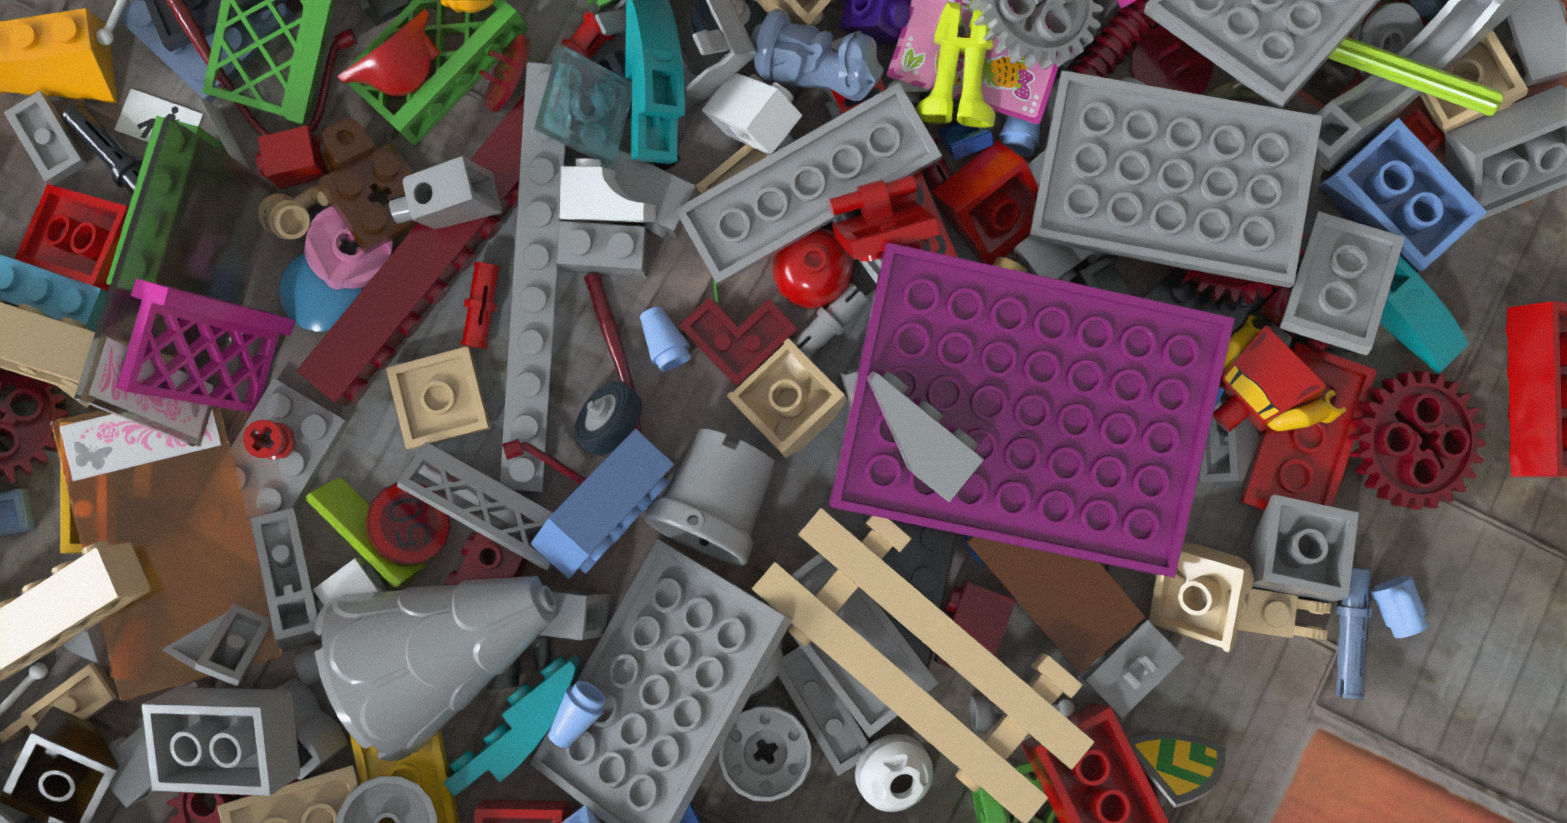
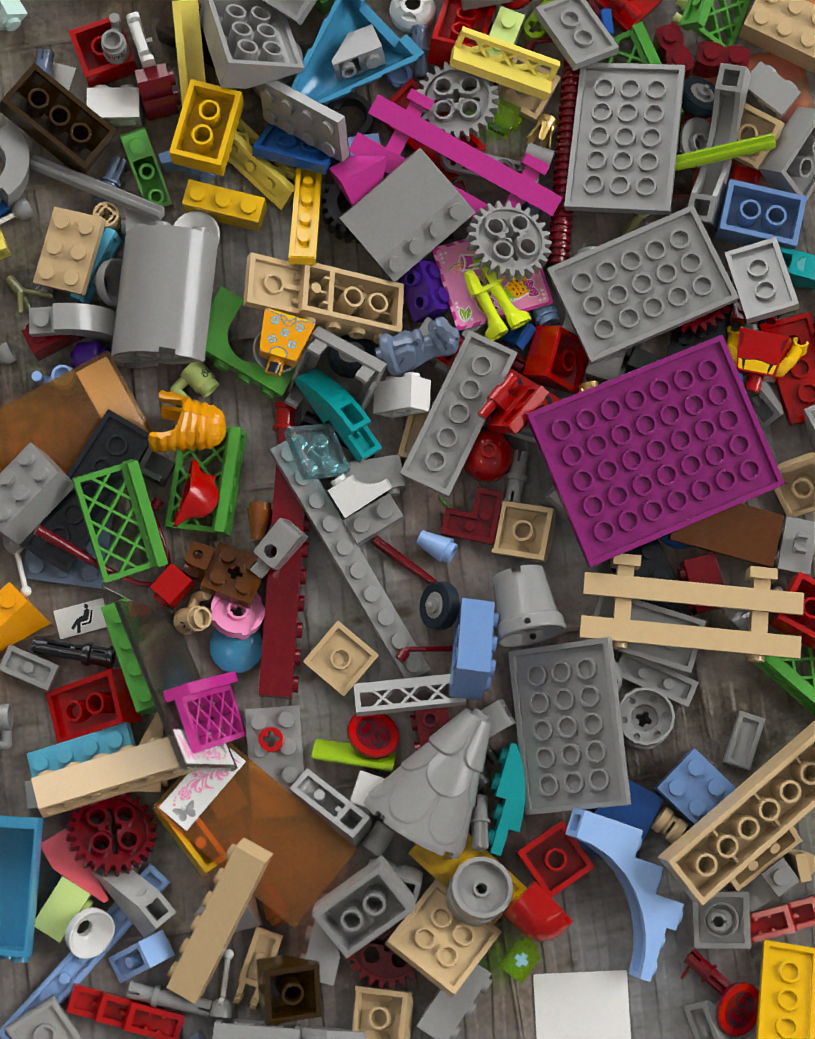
camera: 45 degrees left, 5 degrees down
light grey slope [162,603,272,686] -> none
red pin [460,262,501,349] -> none
dark red piece [479,34,530,113] -> none
light blue cone [548,681,606,748] -> none
white piece [855,734,933,812] -> none
light grey slope [867,371,984,502] -> none
dark red piece [1131,26,1213,94] -> none
none -> dark orange cone [247,501,273,540]
none -> light grey axle [470,794,491,851]

